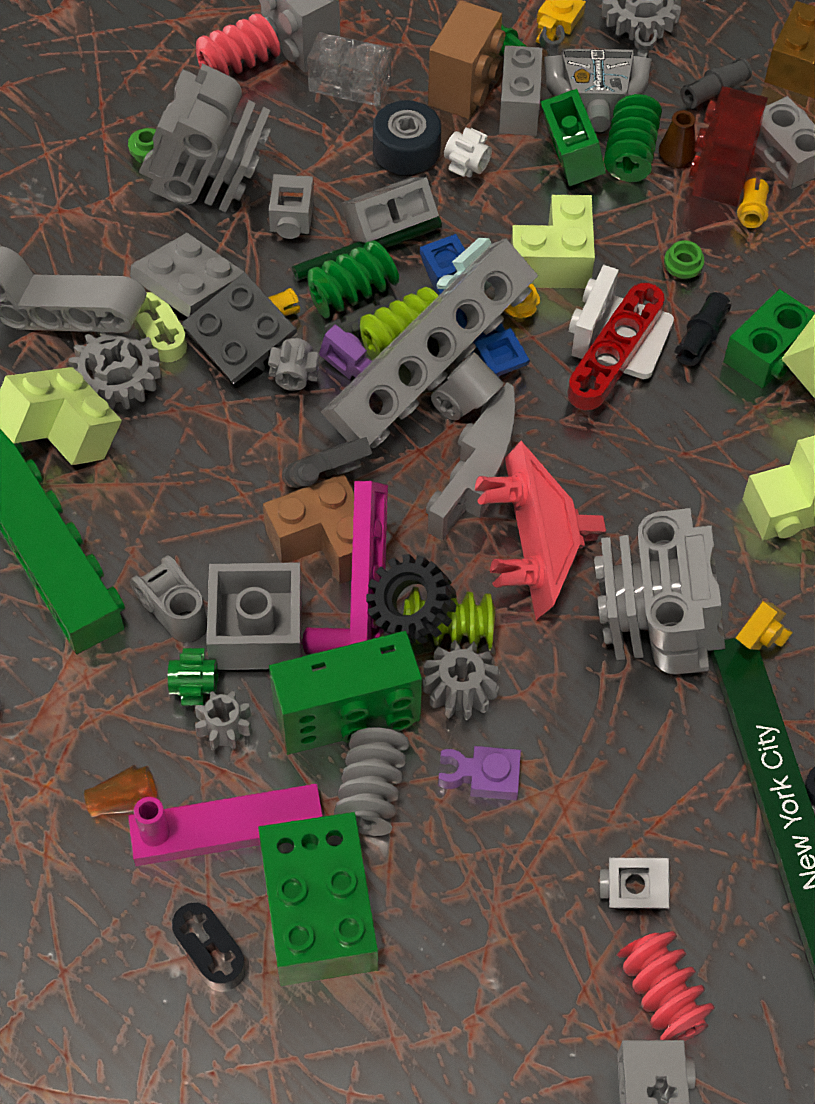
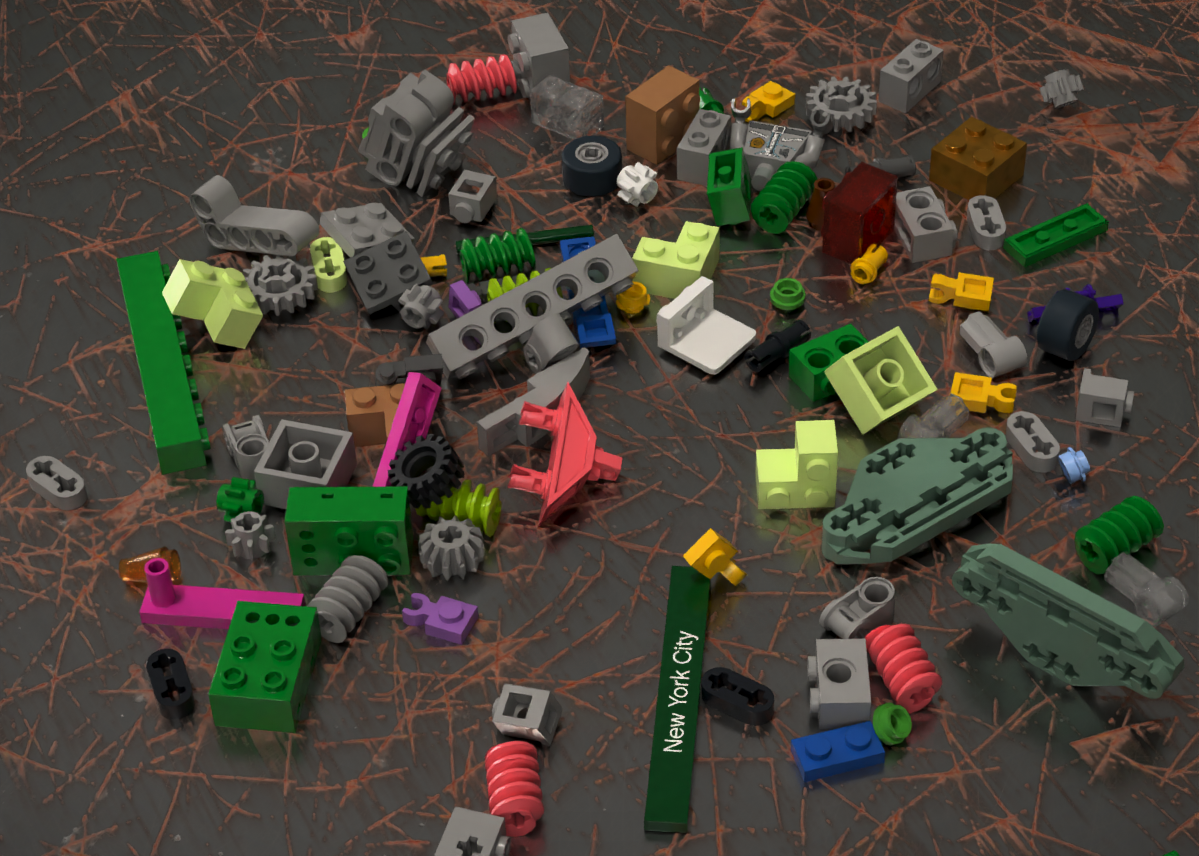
camera: 20 degrees right, 15 degrees down
light grey brick [341,177,439,243] -> none
red beam [567,283,665,410] -> none
light grey piece [594,508,725,674] -> none

